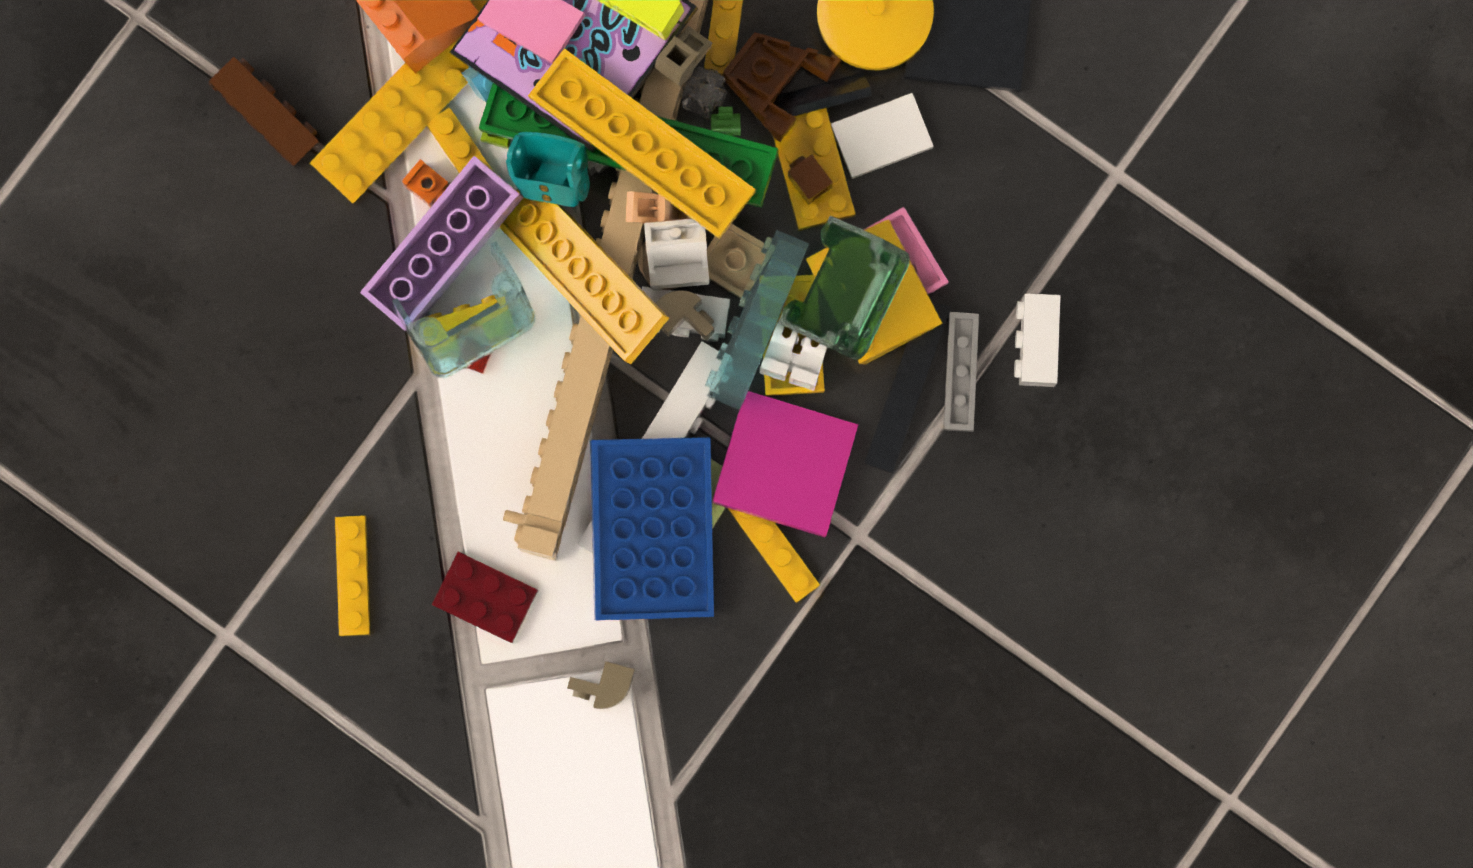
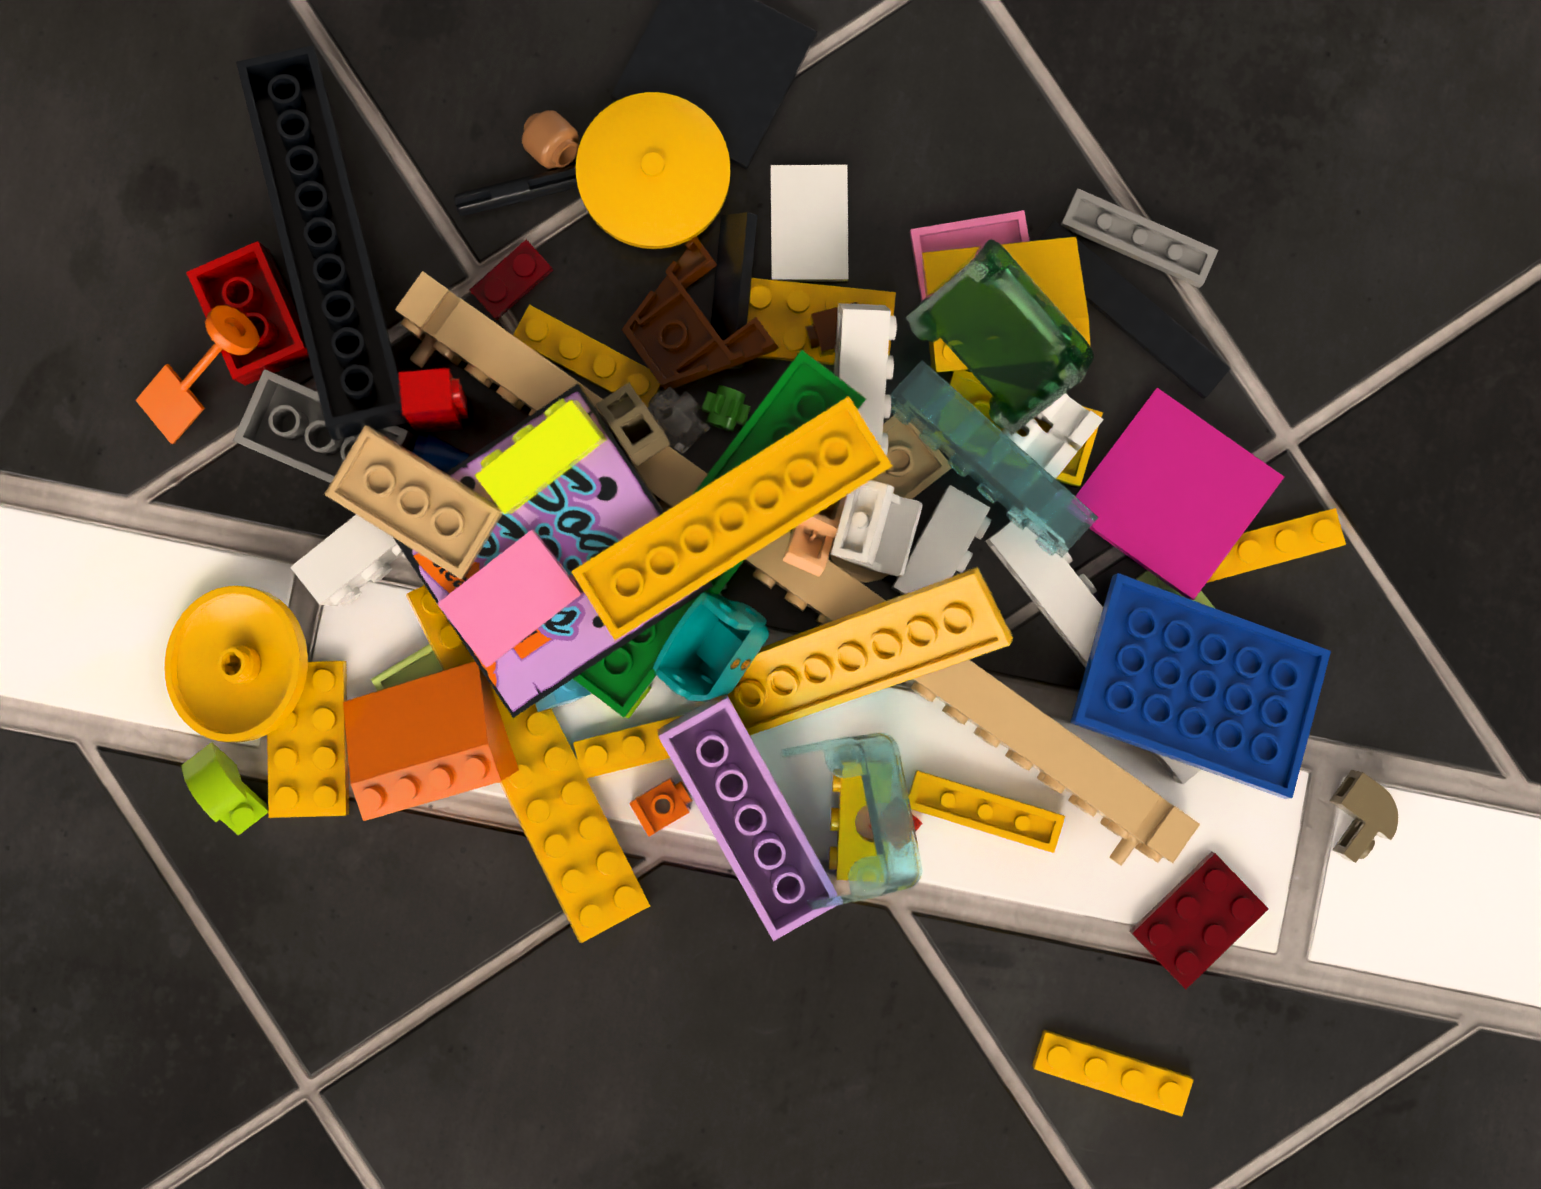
camera: 75 degrees left, 5 degrees up
reddish brown wedge [209,57,319,167] -> none
dark tan brick [655,290,715,341] -> none
white brick [1014,294,1060,387] -> none
none -> white brick [834,303,896,456]
none -> yellow plate [905,770,1065,853]

